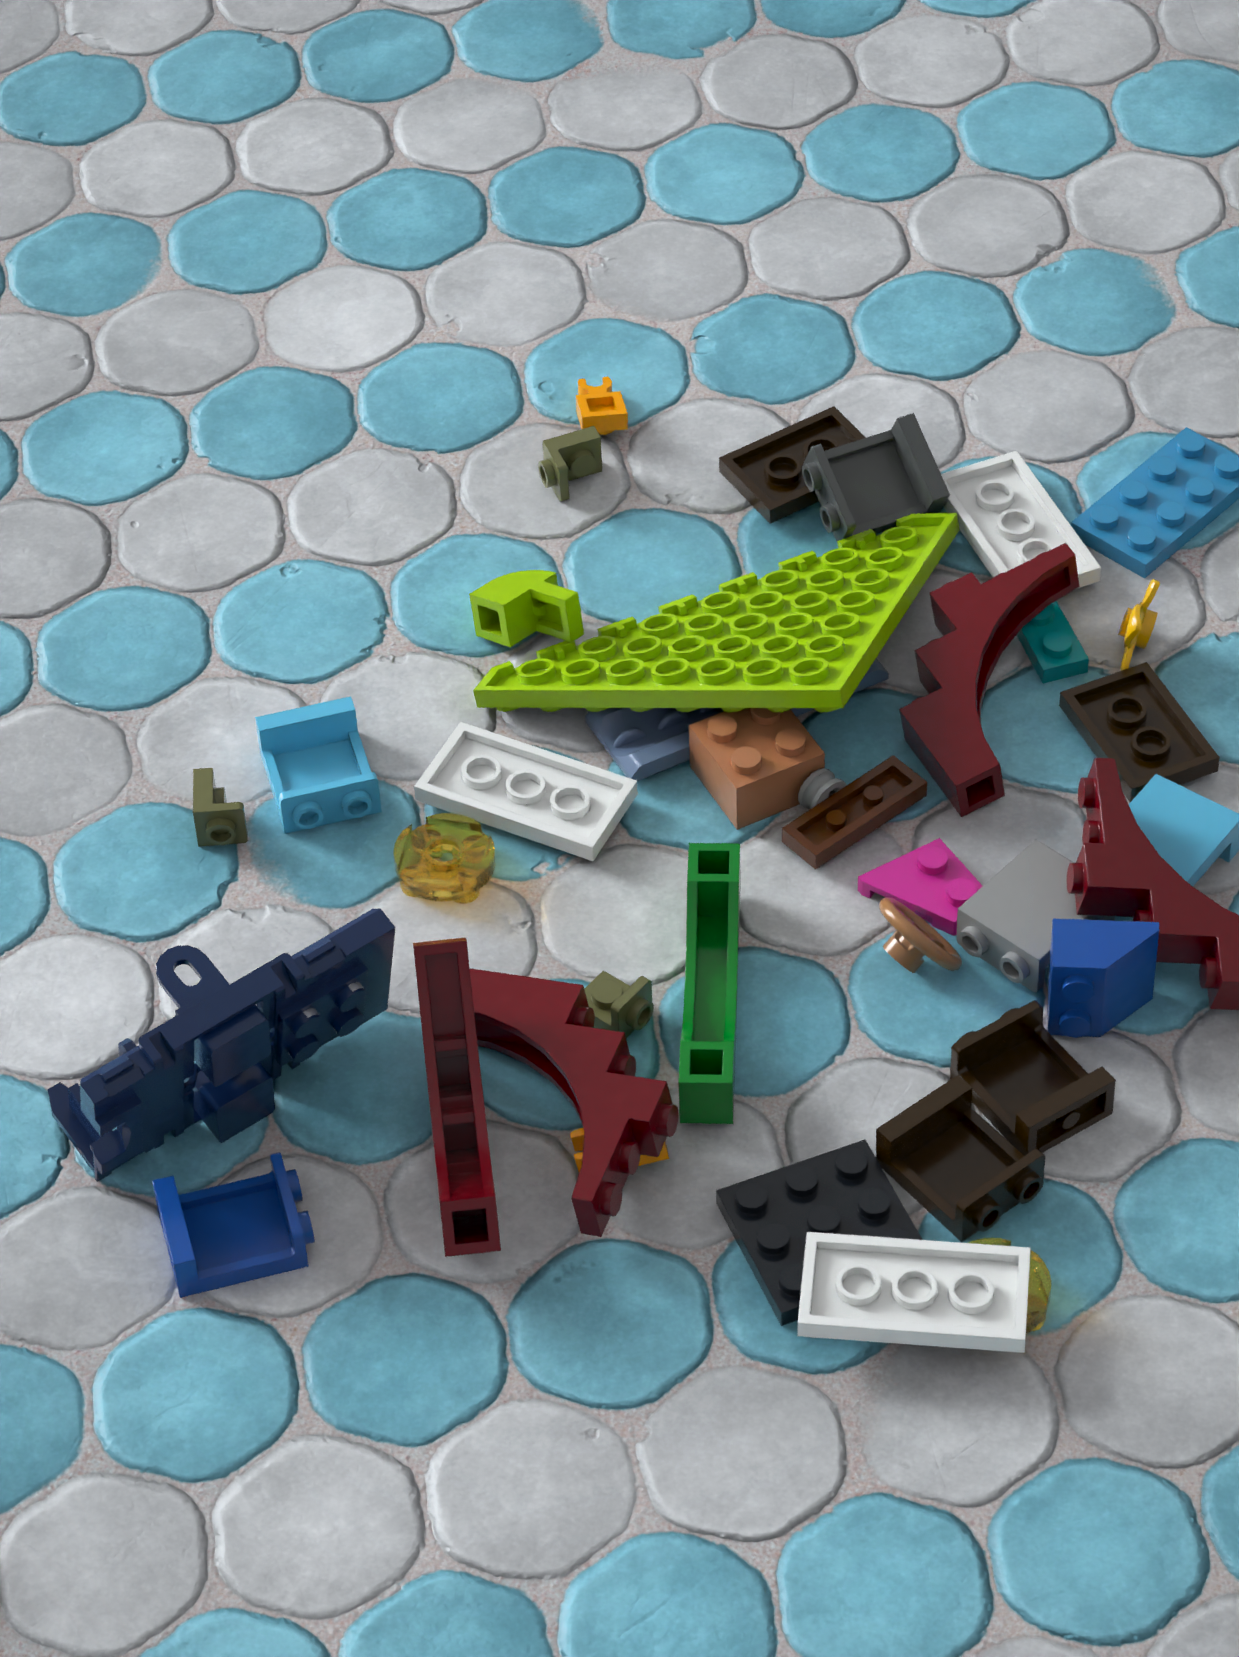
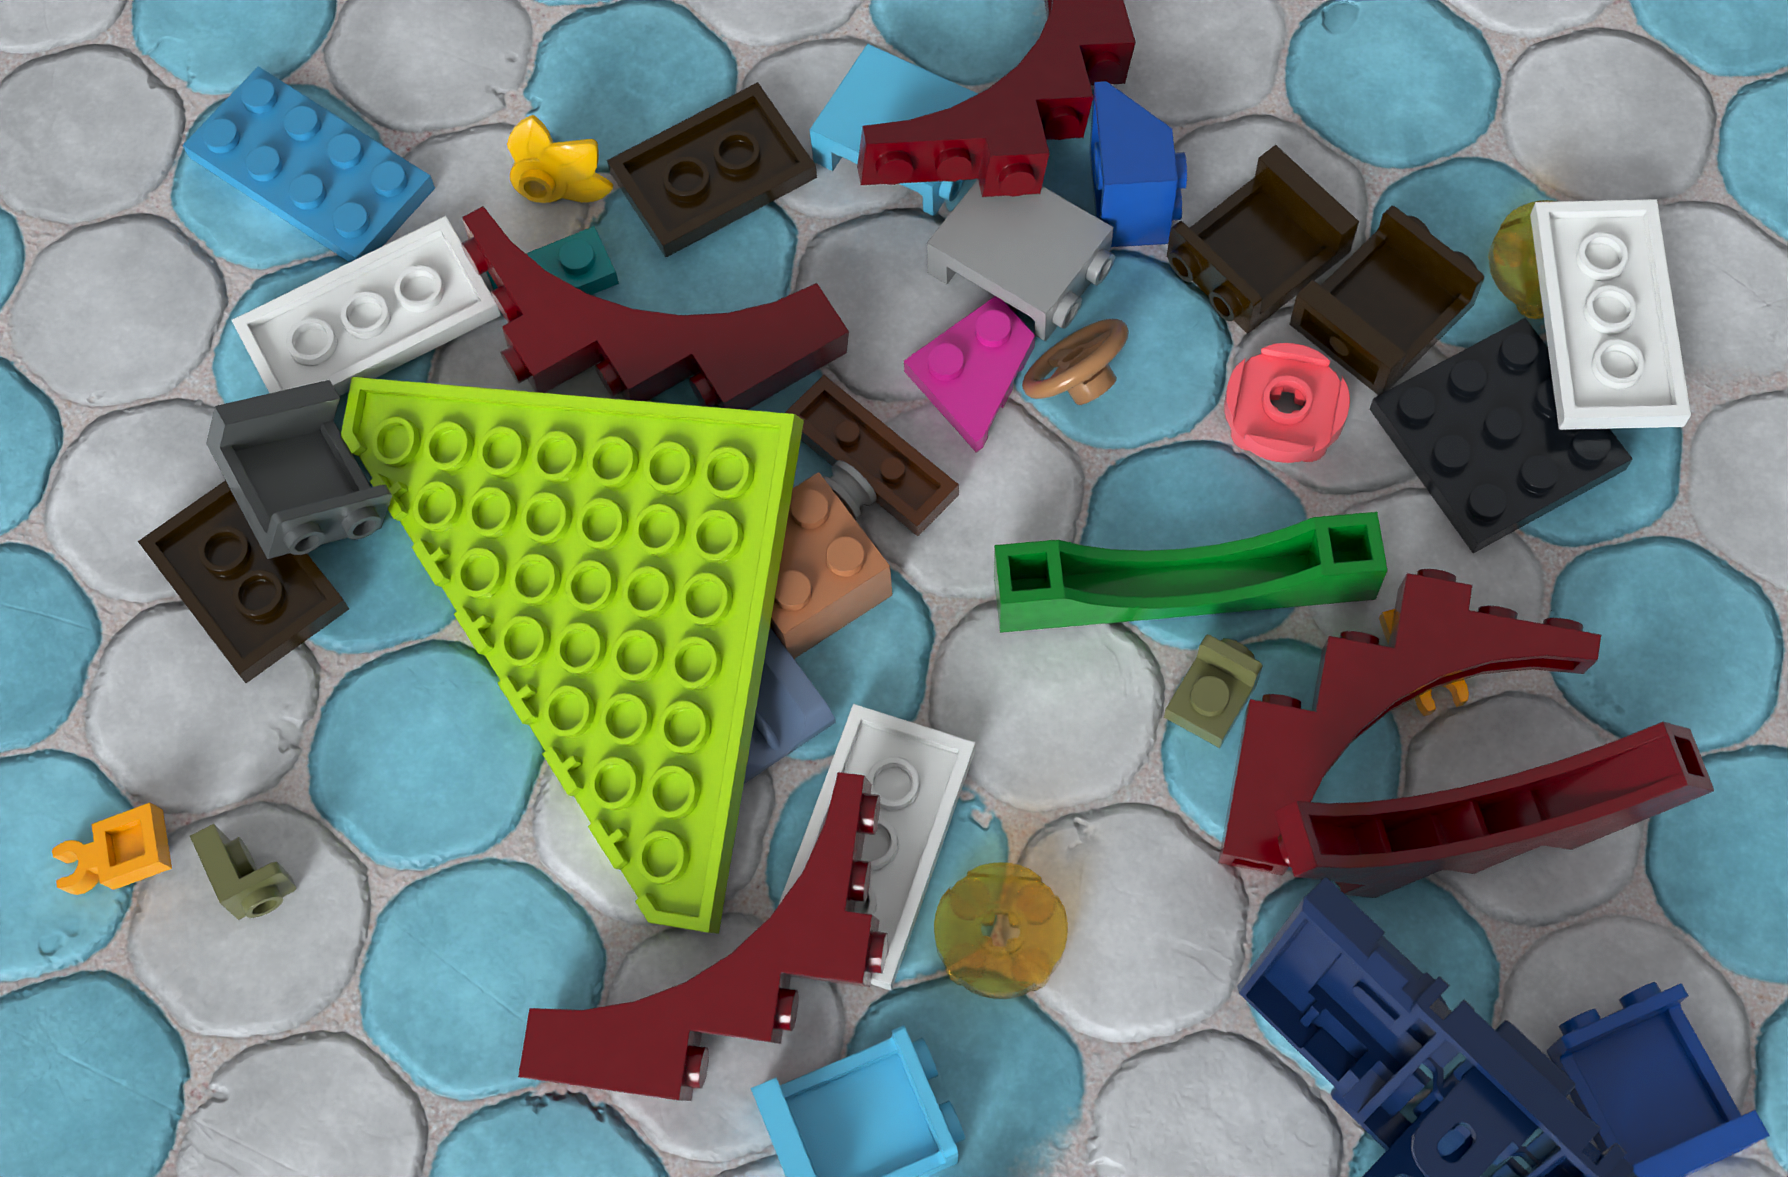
camera: 95 degrees left, 20 degrees up
lime brick [469,570,584,647] -> none
none -> dark red arch [518,772,888,1101]
none -> coral plate [1224,343,1350,463]

